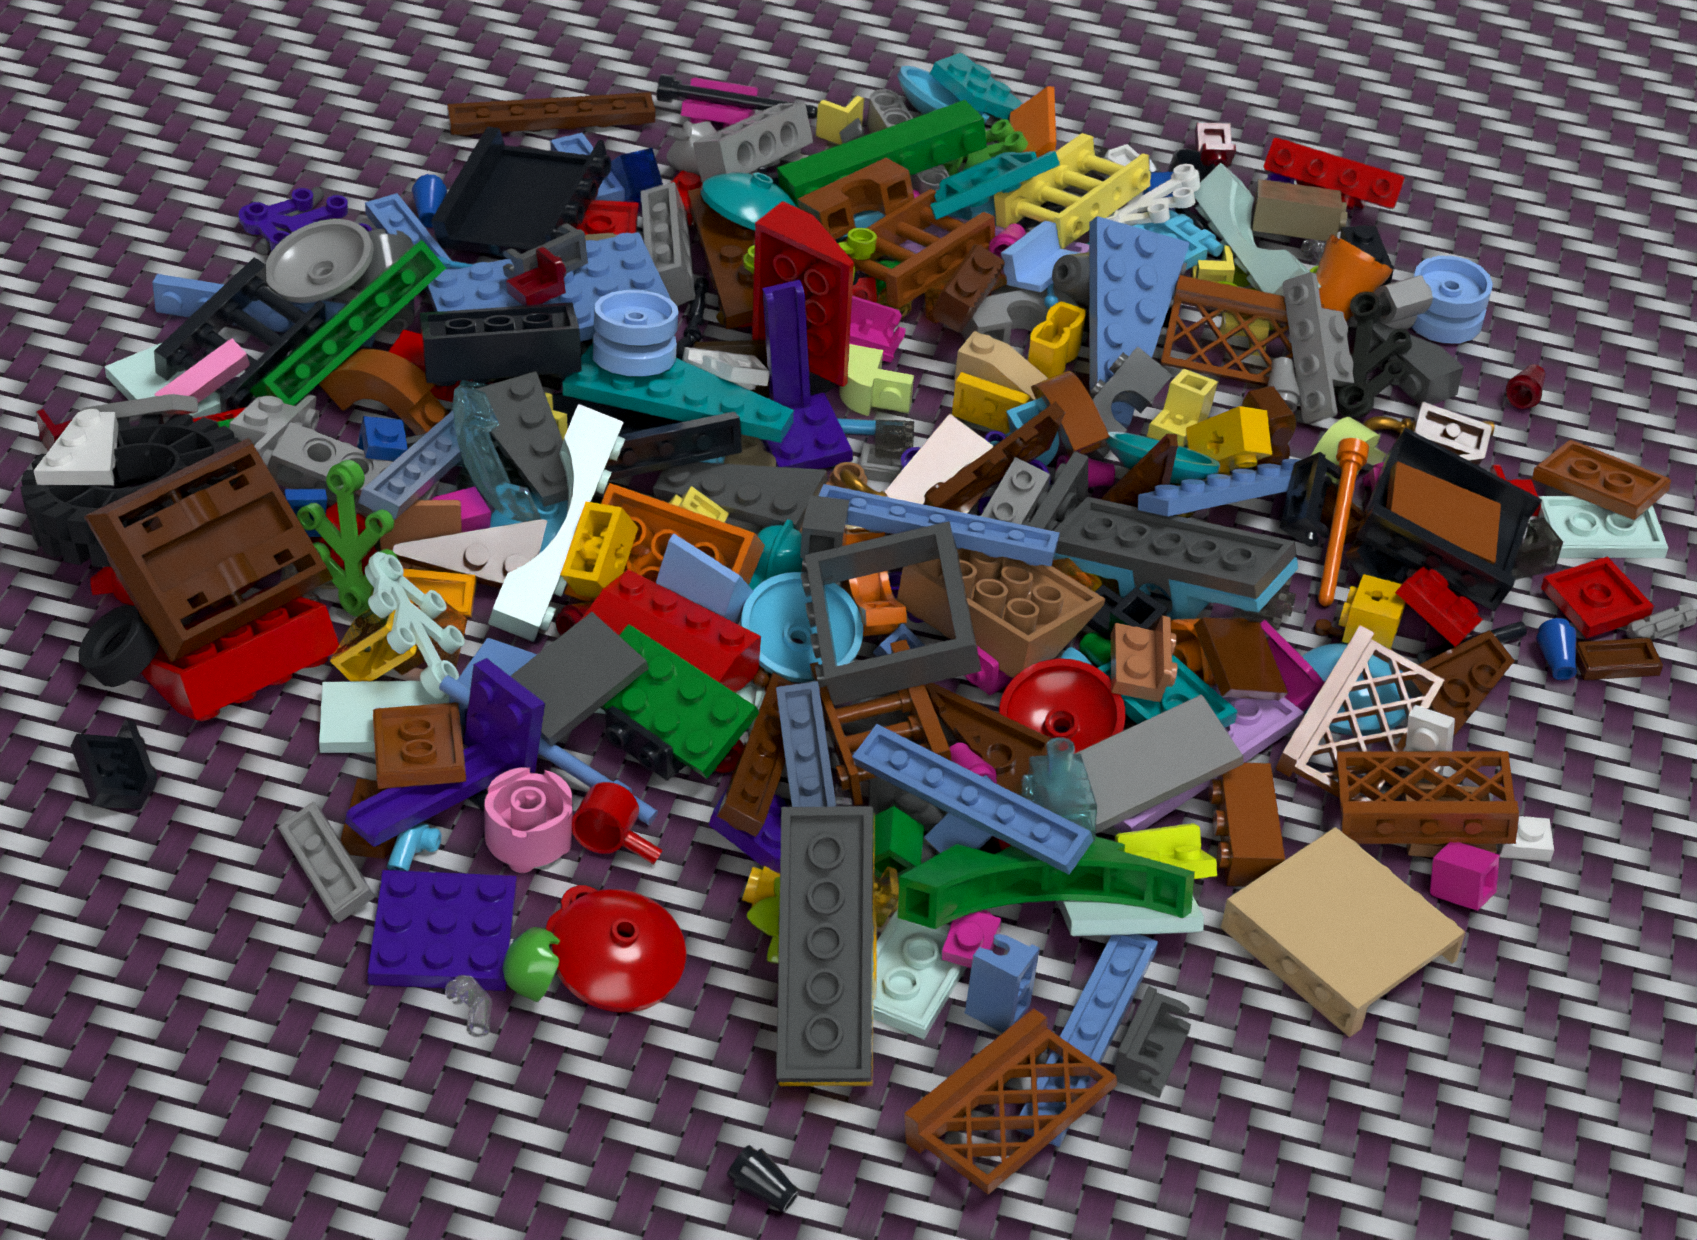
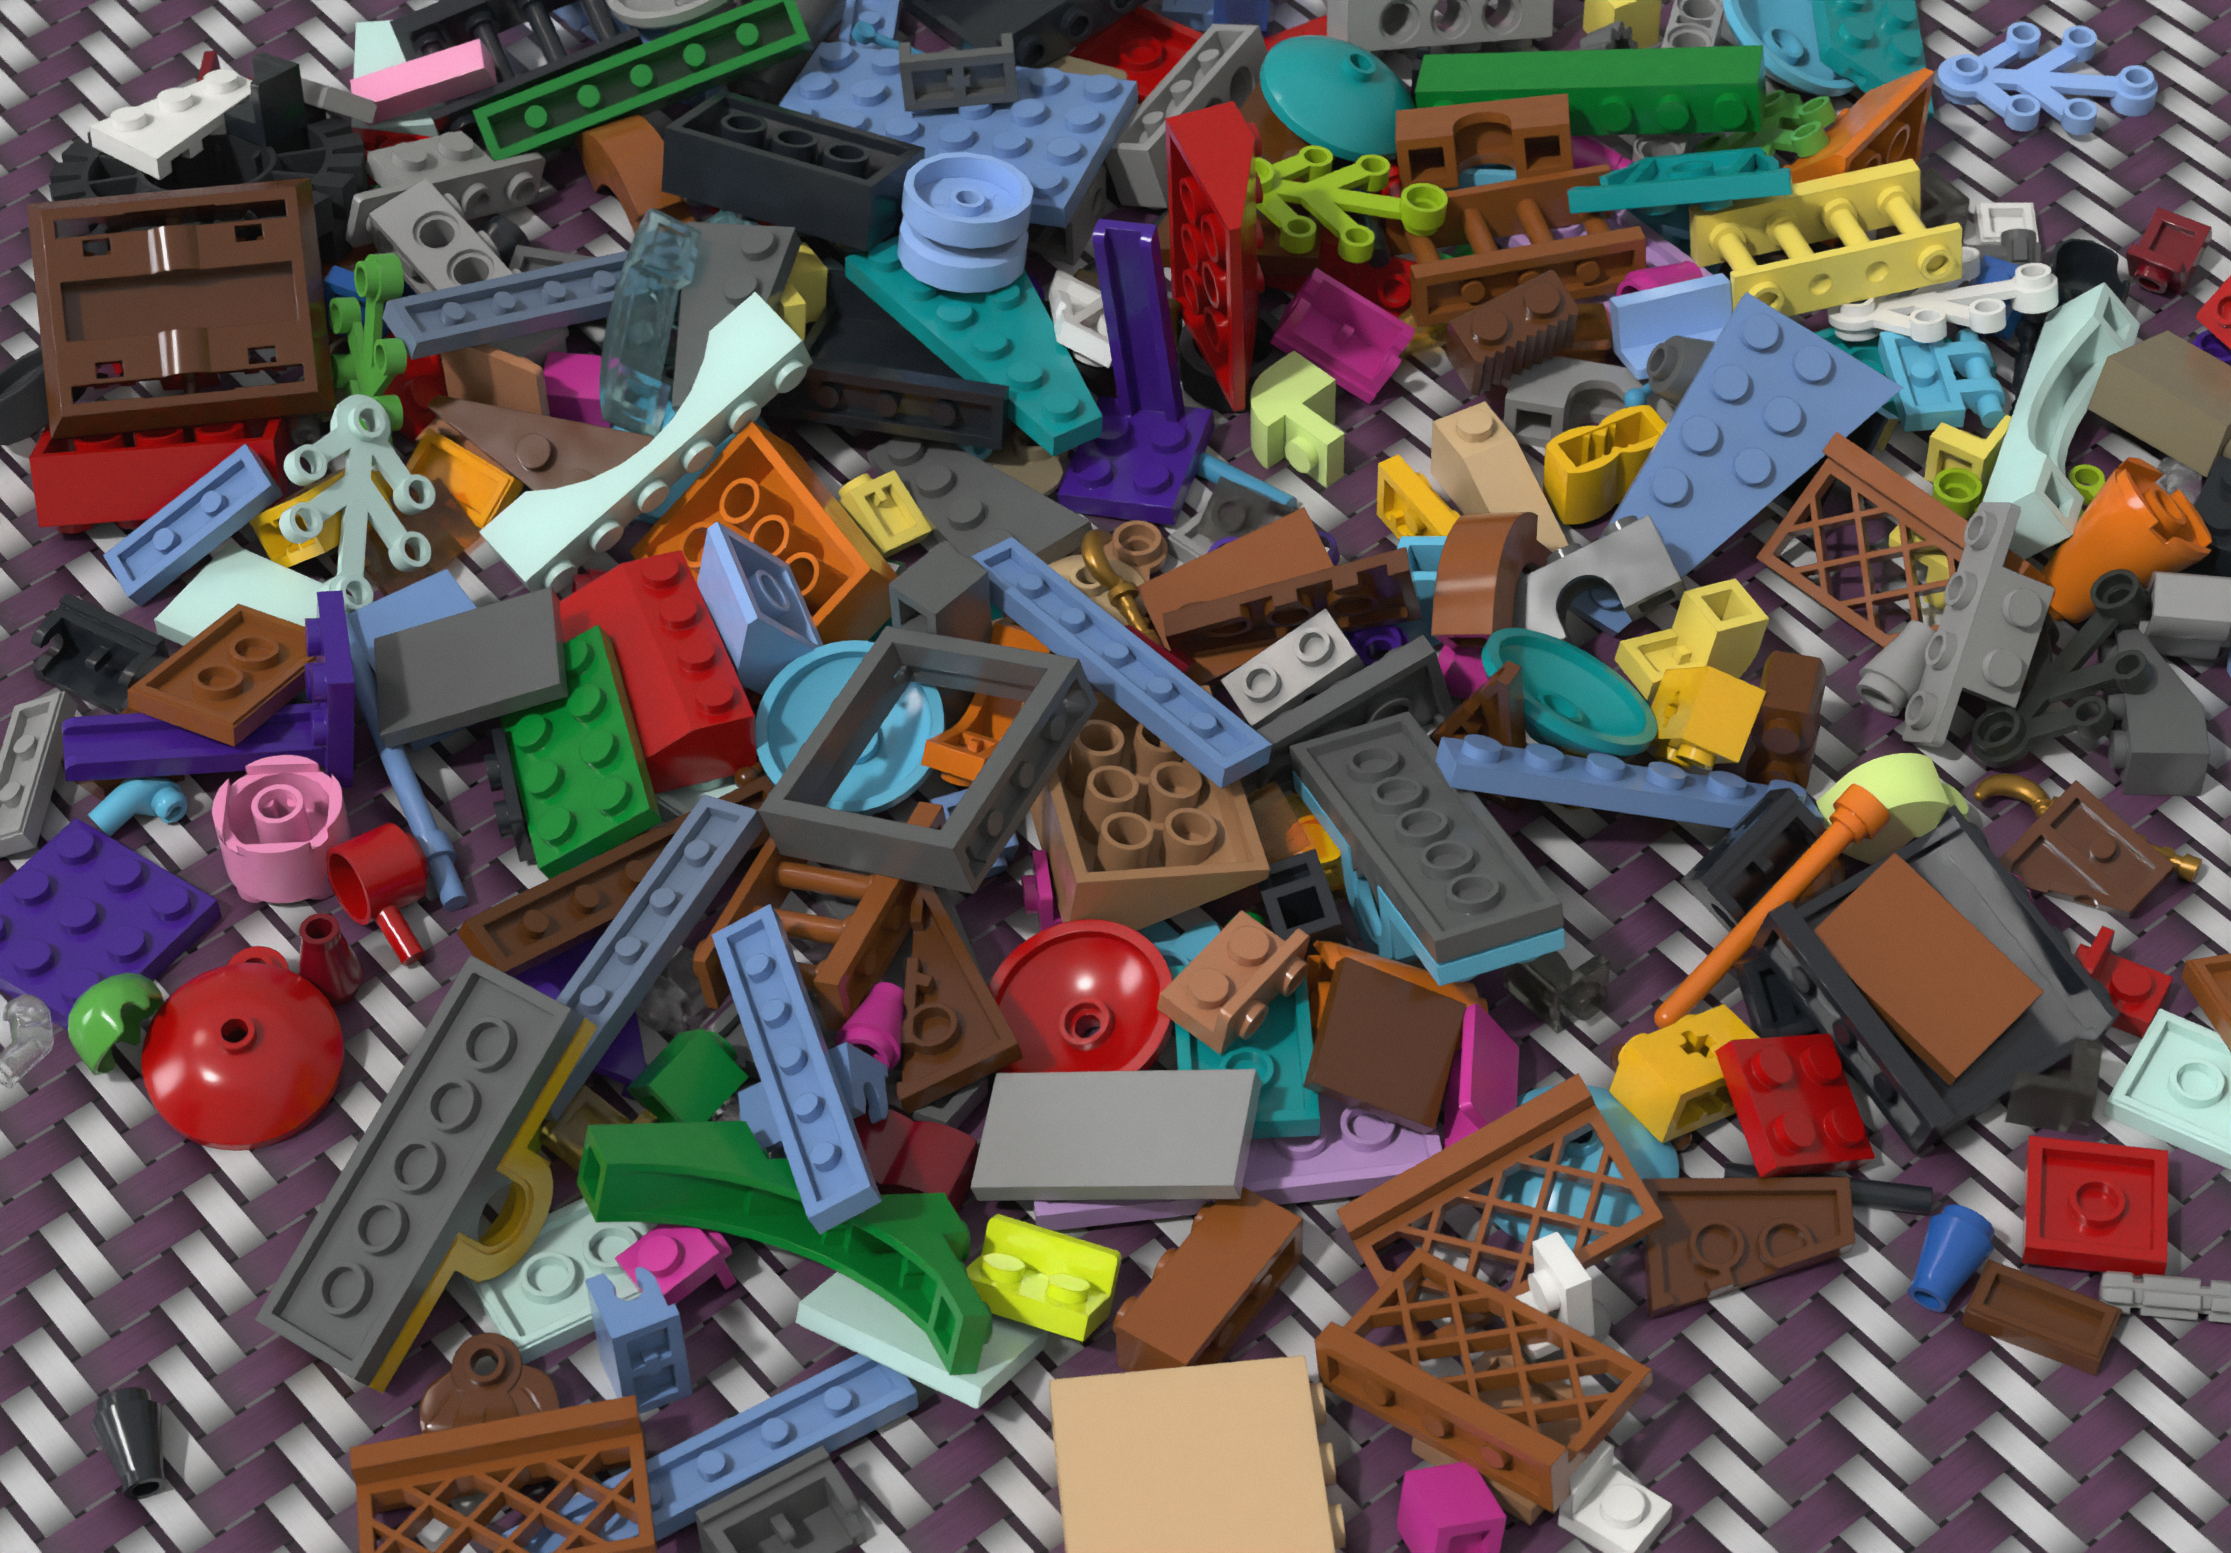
camera: 40 degrees right, 5 degrees up
blue bracket [357,416,408,461] -> none
dark red bracket [506,247,566,306] -> none
yellow brick [560,501,638,598] -> none
clear light blue brick [1021,737,1097,841] -> none
none -> black hinge [31,593,169,715]
none -> medium blue plate [103,444,283,607]
none -> black panel [224,52,308,148]
none -> dark red cone [298,913,363,1007]
none -> reddish brown plate [419,1333,561,1434]
none -> light blue plant [1937,22,2158,135]

